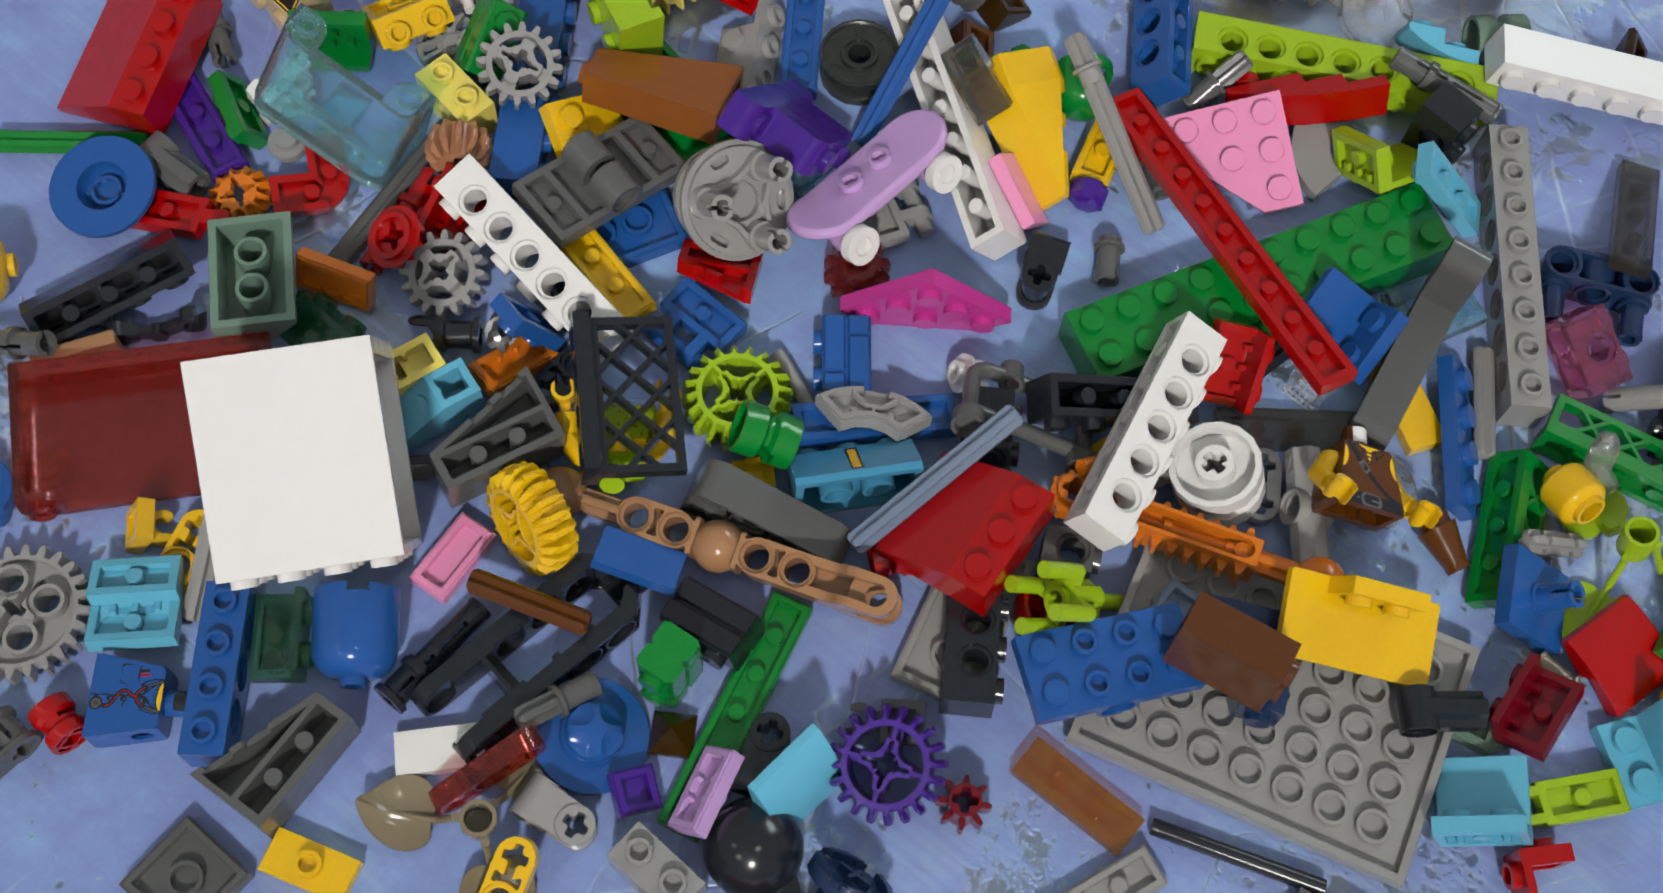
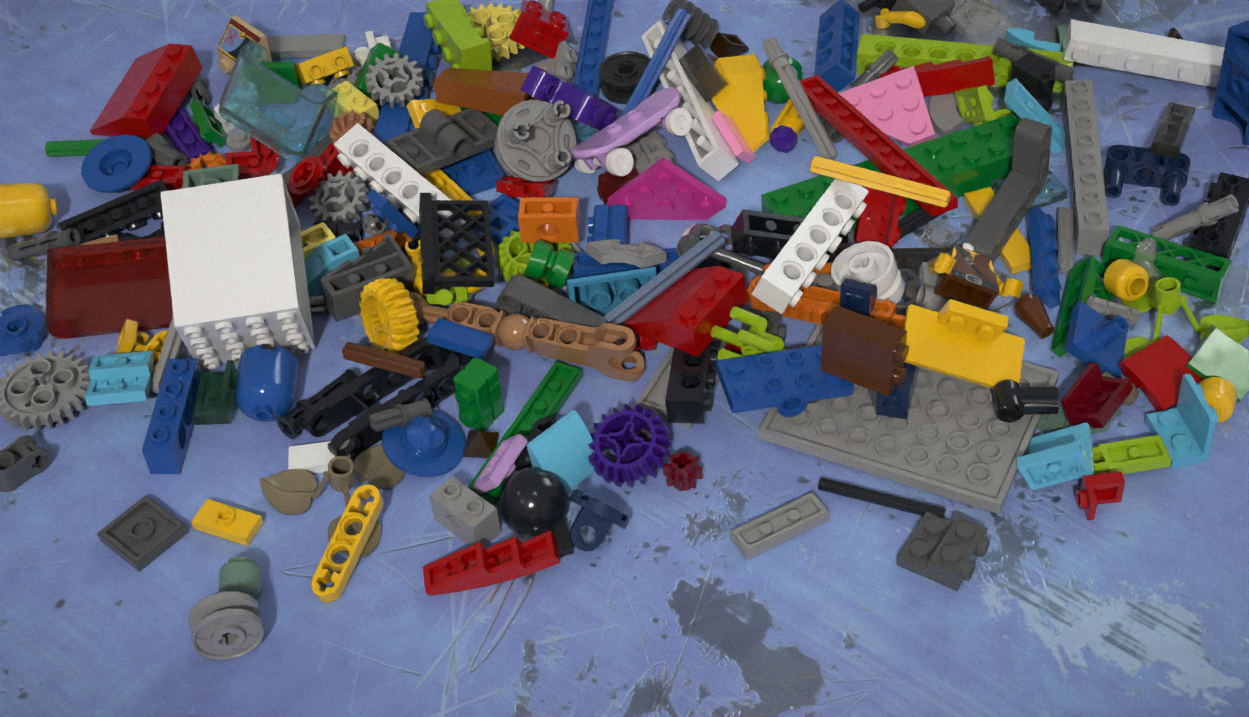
camera: 10 degrees right, 20 degrees down
red wheel [28,692,86,755] -> none
blue torso [82,653,188,748] -> none
dark grey wedge [190,691,362,839] -> none
bright pink tile [409,511,498,605] -> none
clear red beam [428,726,547,815] -> none
light grey piece [509,772,597,850] -> none
dark purple tile [606,763,663,820] -> none
black brick [659,576,765,671] -> none
clear orange tile [1010,736,1145,858] -> none
black piece [1015,230,1071,310] -> none
dark grey pin [1093,234,1125,287] -> none
blue bracket [1304,266,1410,386] -> none
clear pink brick [1545,303,1633,399] -> none
none -> orange brick [518,197,581,243]
none -> yellow axle [810,156,951,208]
none -> dark blue brick [840,278,877,316]

